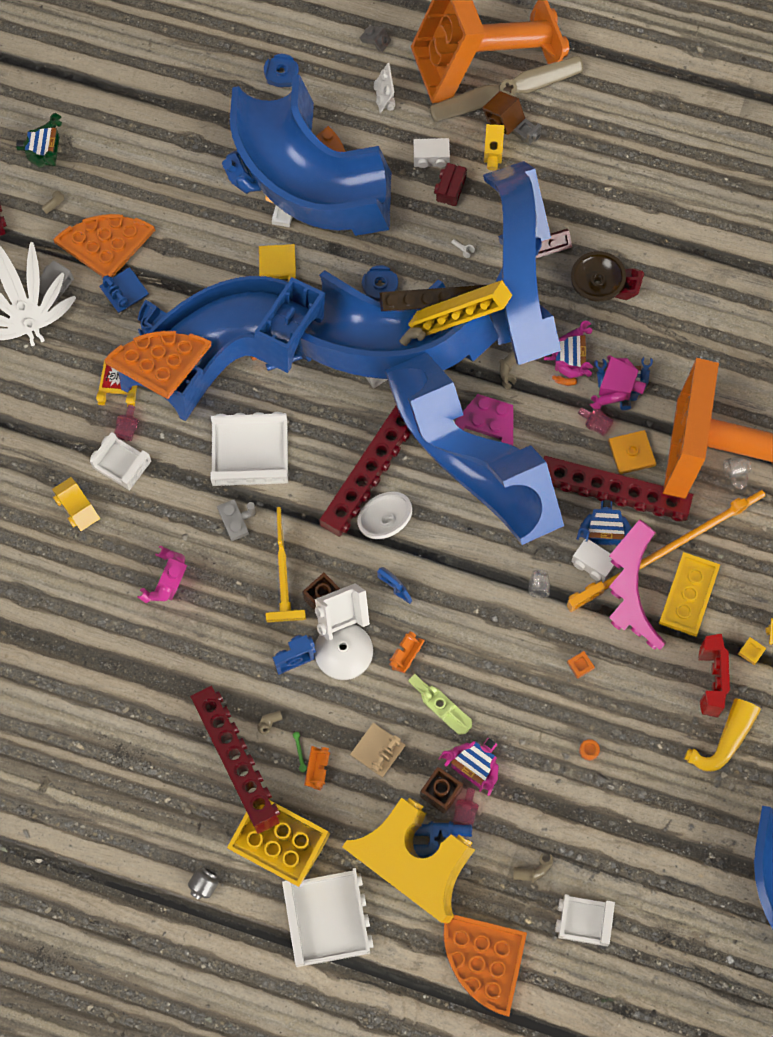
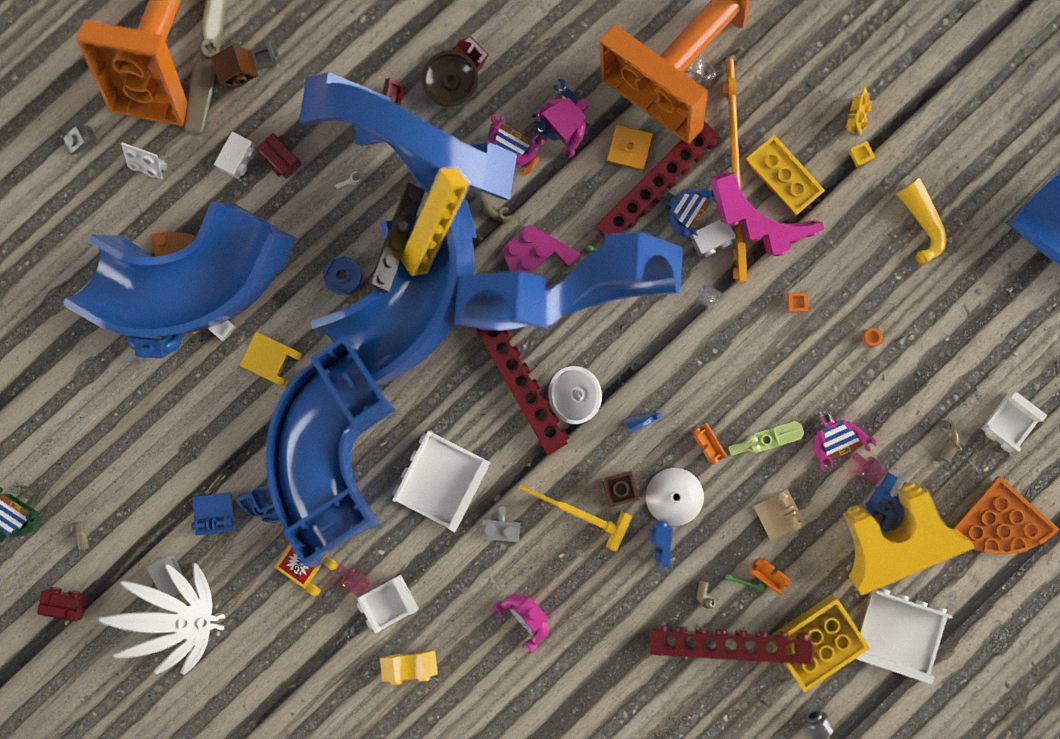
camera: 60 degrees left, 15 degrees up
orange plate [53,214,156,278] -> none
orange plate [104,331,211,399] -> none
blue plate [264,54,299,87] -> none
white panel [315,583,370,640] -> none
dark tan arm [399,327,426,346] -> none
reddish brown head [420,767,463,814] -> none
yellow torso [484,124,504,171] -> none
clear pink piece [578,408,614,437] -> none
red plate [698,634,730,718] -> none

